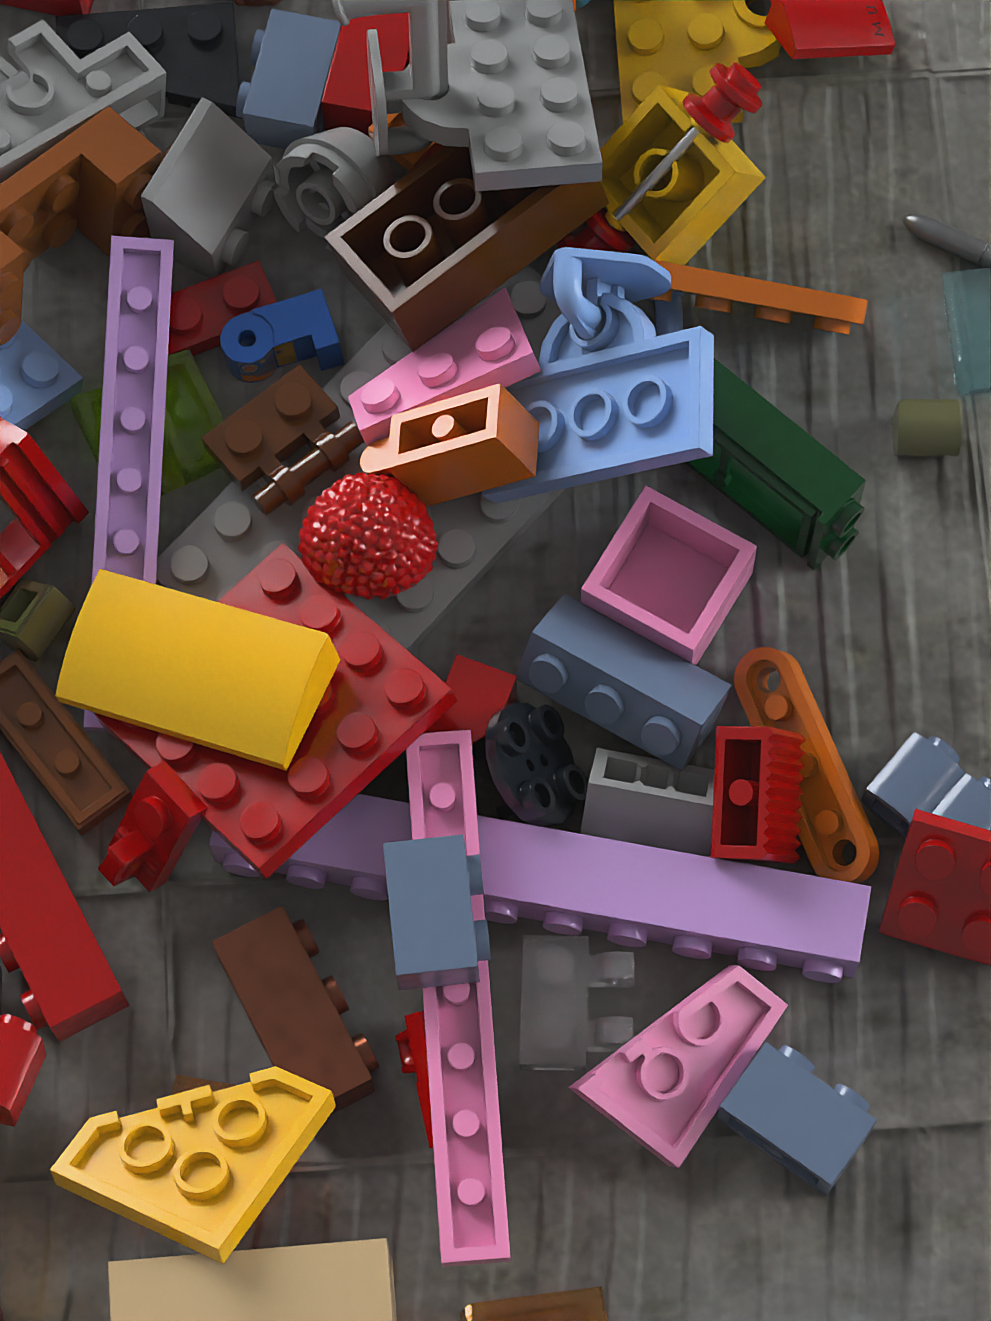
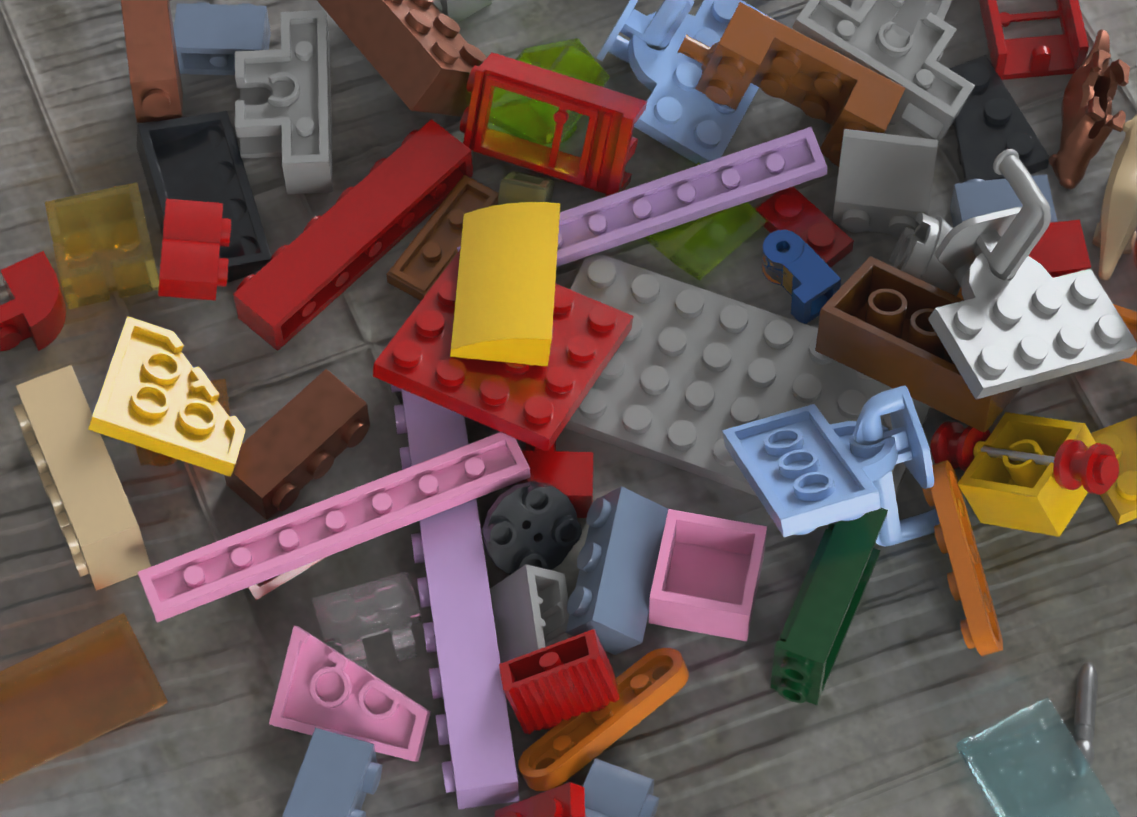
camera: 70 degrees right, 10 degrees down
red hinge [98,761,208,893] -> none
reddish brown plate [201,364,365,516] -> none
red hair [298,472,438,600] -> none
bright pink wing [348,287,542,446] -> none
orange brick [360,383,540,507] -> none
sand blue brick [383,834,491,991] -> none
olive brick [892,399,962,456] -> none

